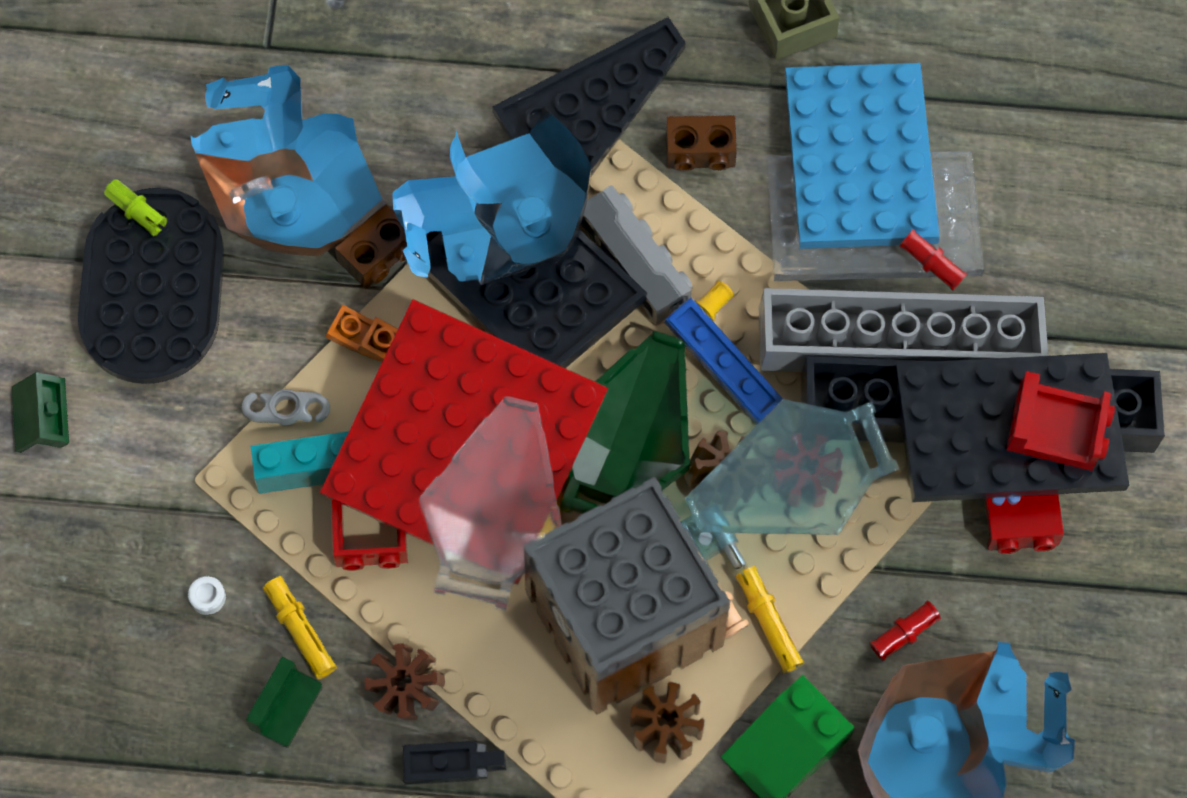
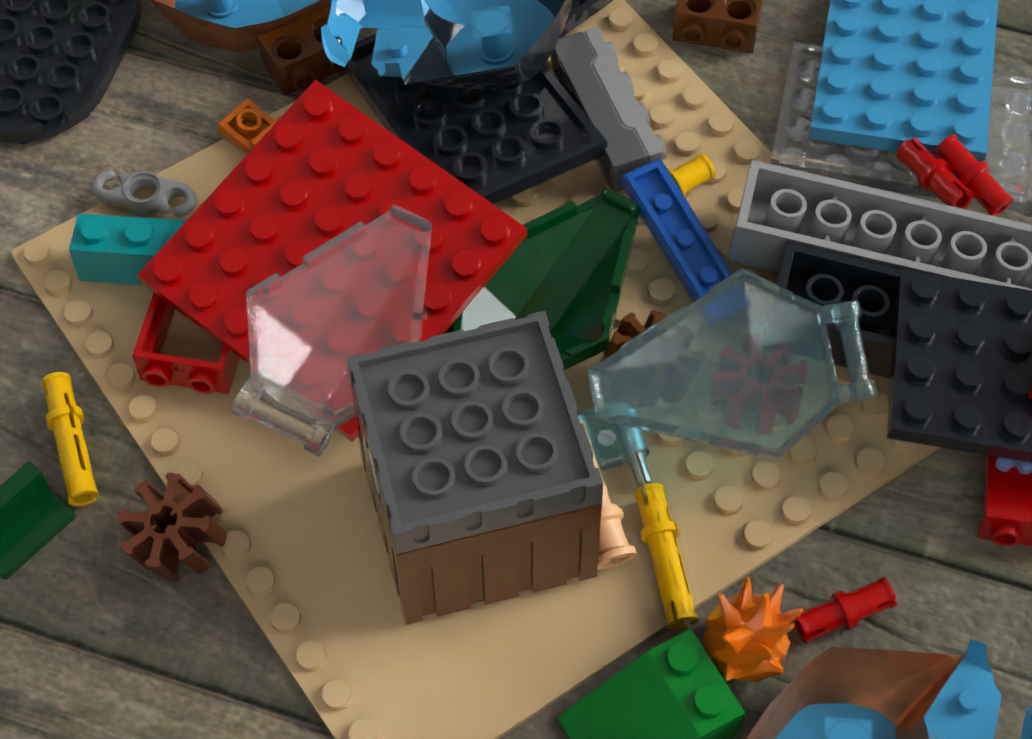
camera: 15 degrees right, 10 degrees down
black hinge [403,741,506,785] -> none
reddish brown gear [630,682,705,763] -> none
none -> orange hair [703,577,803,682]
none -> red pin [896,137,974,209]

